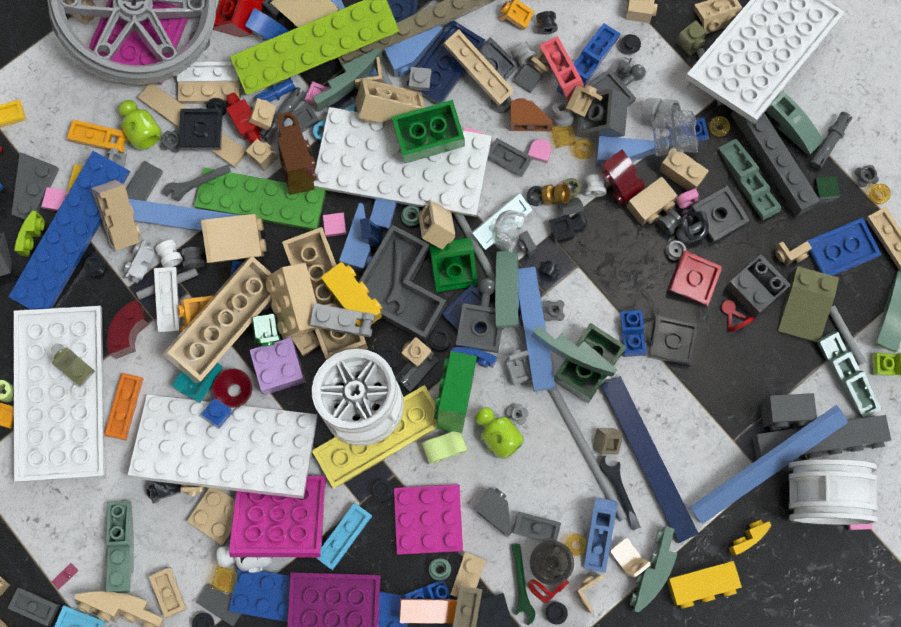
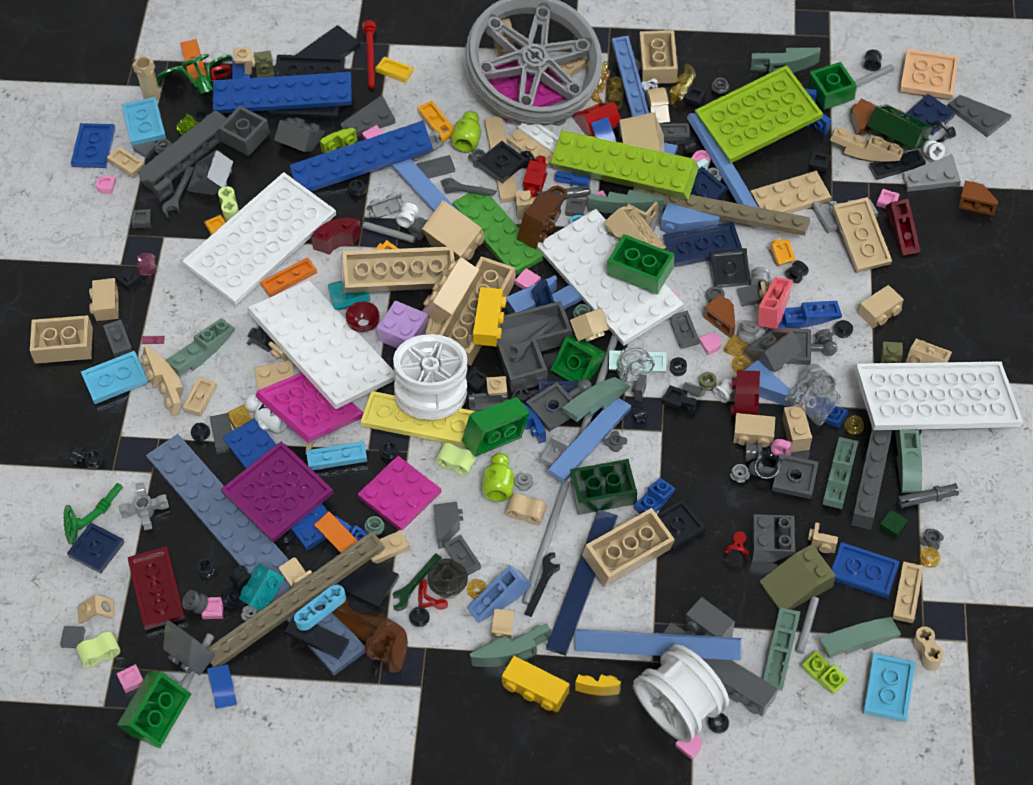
camera: 45 degrees right, 20 degrees down
olive bracket [52,347,95,387] -> none
tan wedge [91,180,141,251] -> none
white plate [154,267,180,332] -> none
blue plate [201,398,233,429] -> none
tan bracket [249,98,277,130] -> none
bracket [251,314,280,347] -> none
light grey plate [310,303,375,337] -> none
light grey plate [409,67,432,91] -> none
tan plate [443,29,514,106] -> none
sand green slope [532,326,617,377] -> none
pearl gold wheel [542,183,571,206] -> none
tan bracket [566,85,602,117] -> none
tan bracket [576,574,604,613] -> none
dark tan slope [593,428,623,454] -> none
tile [668,251,722,306] -> none
none -> tan axle [505,493,547,525]
none -> tan brick [582,508,675,587]

